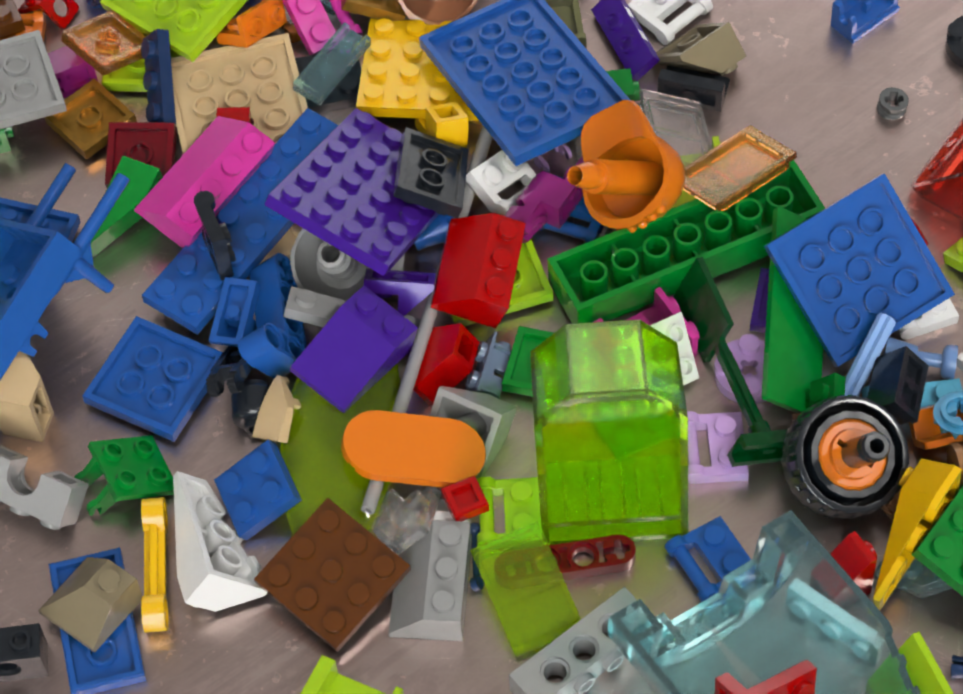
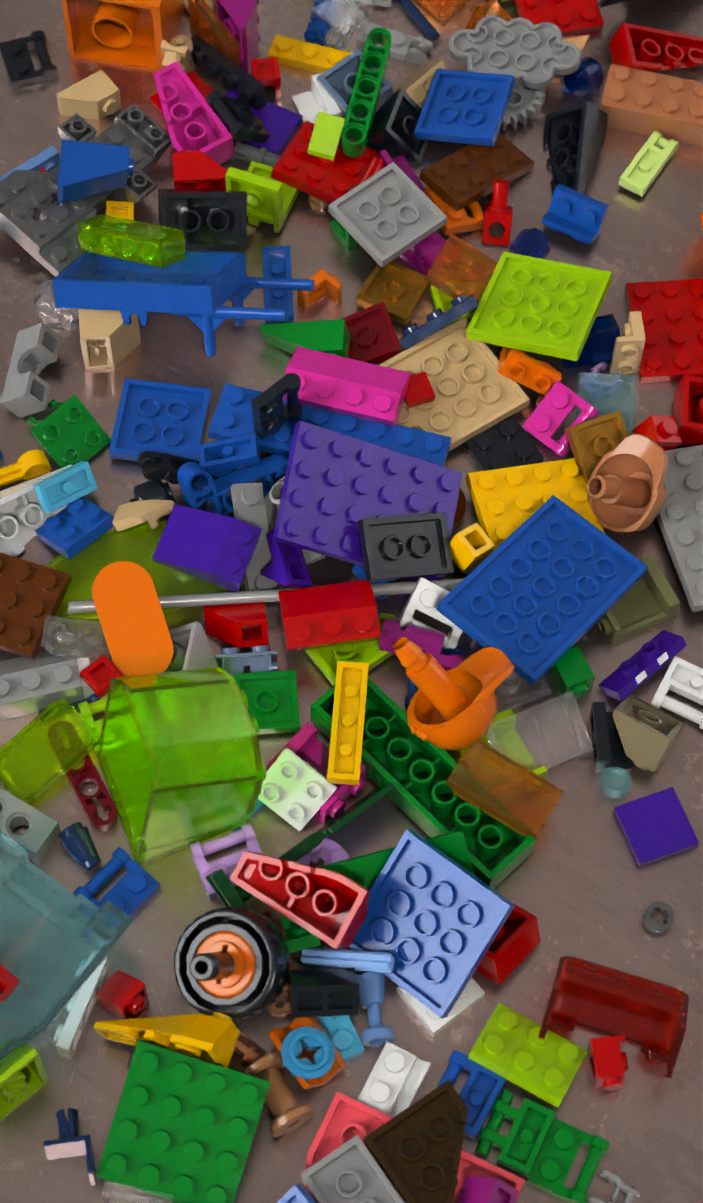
camera: 65 degrees right, 5 degrees up
clear light blue hinge [293,22,371,106] -> none
none -> medium azure plate [33,461,98,513]
none -> dark blue cone [58,822,102,872]
none -> red wedge [229,851,370,949]
none -> orange bracket [297,269,342,311]
none -> yellow plate [327,661,369,785]
none -> clear light blue plate [600,767,632,798]
none -> dark purple tile [613,787,699,867]

